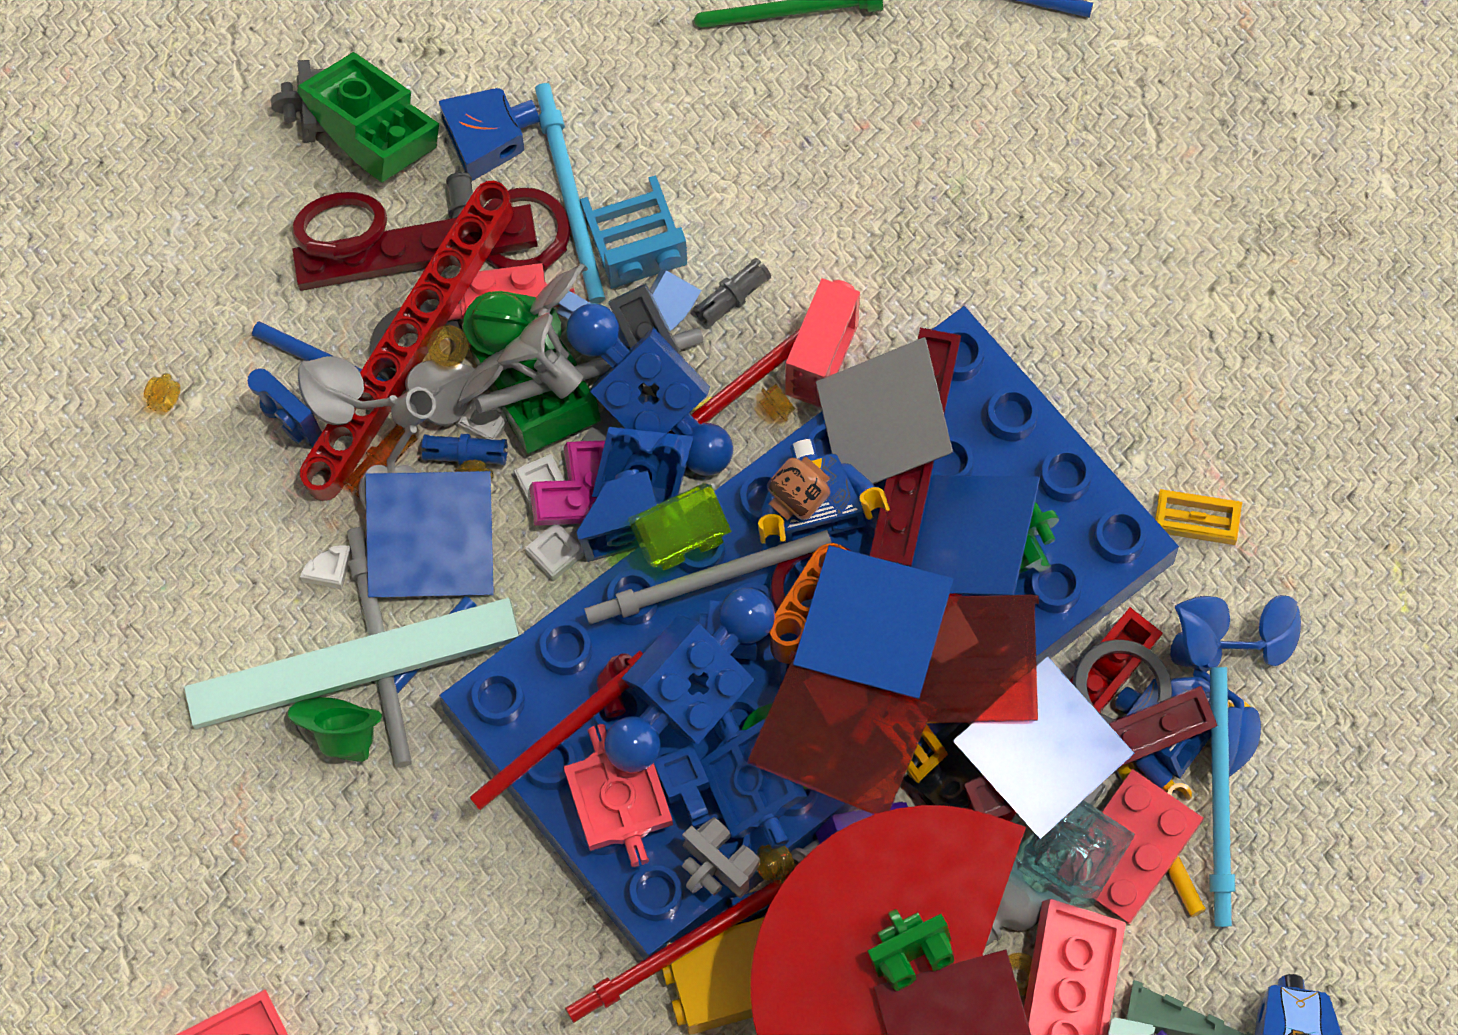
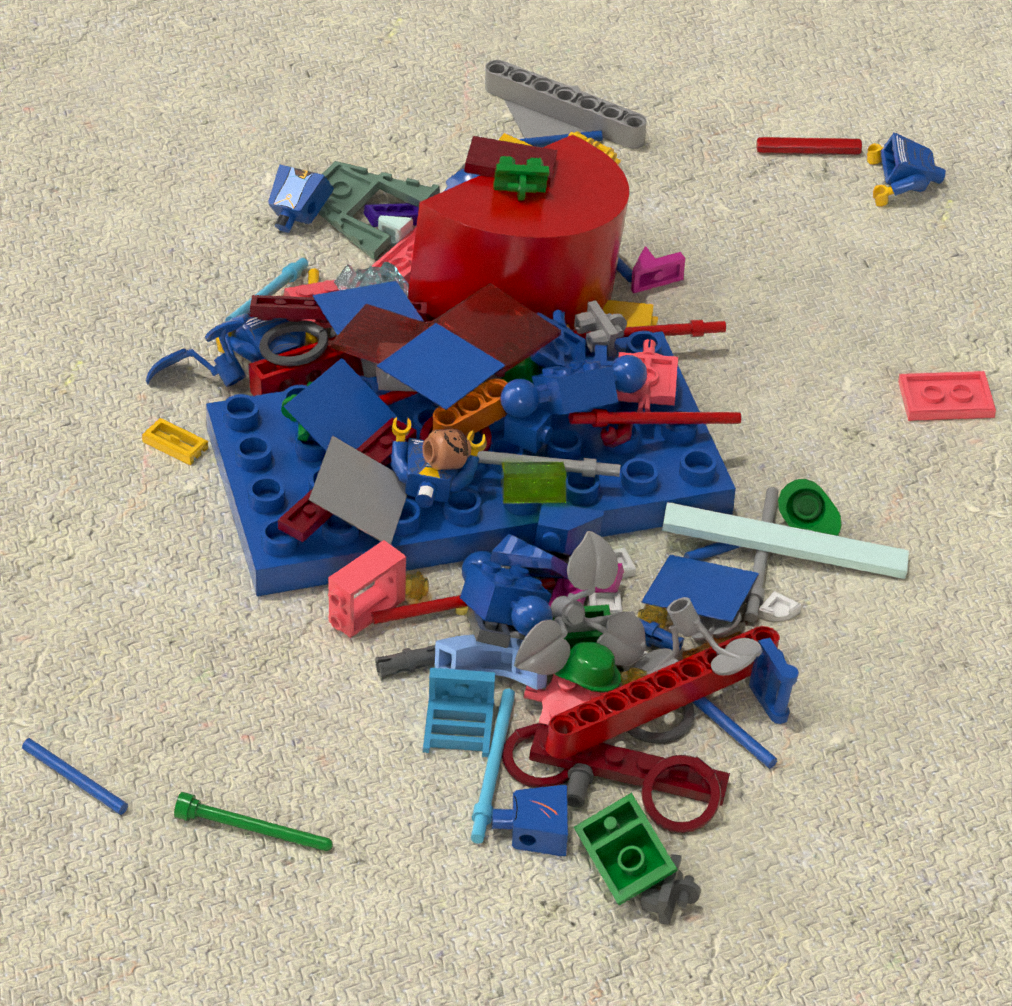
camera: 160 degrees left, 25 degrees down
clear yellow plate [144,373,181,412] -> none

